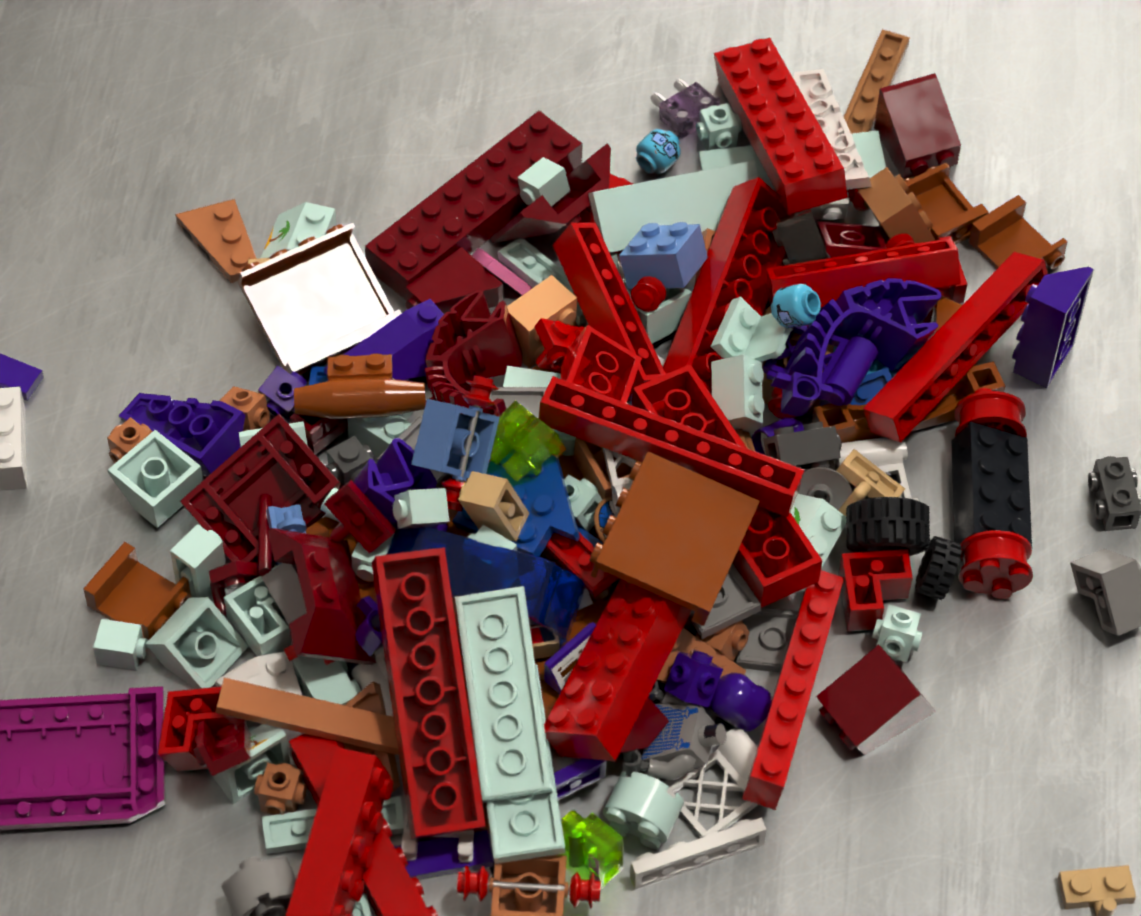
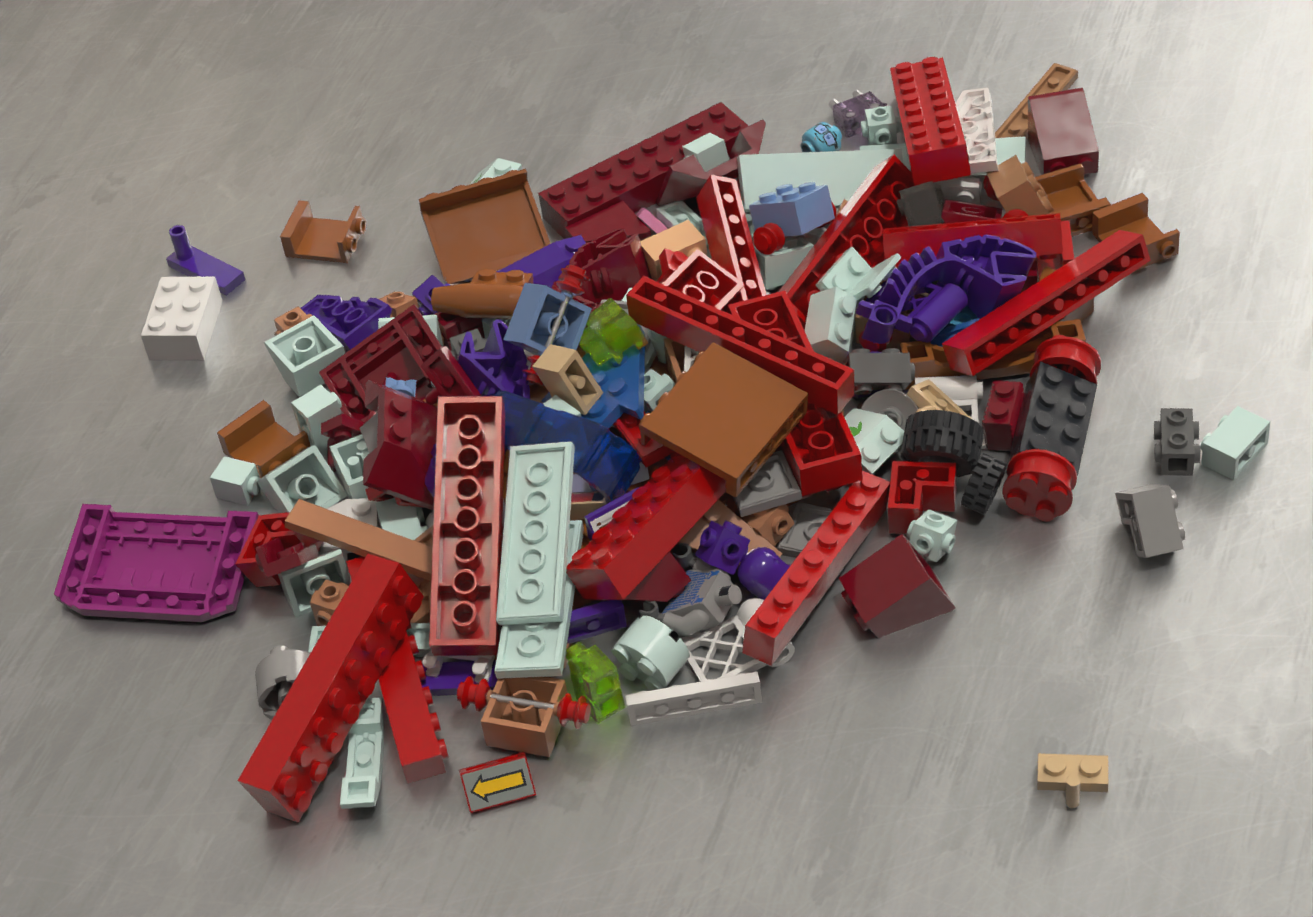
camera: 20 degrees right, 10 degrees down
nougat wing [175,199,257,283] -> none
light aqua brick [393,488,450,529] -> none
medium azure head [771,284,821,328] -> none
dark purple slope [1012,267,1094,388] -> none
none -> dark orange panel [280,200,366,263]
none -> dark red brick [982,381,1024,451]

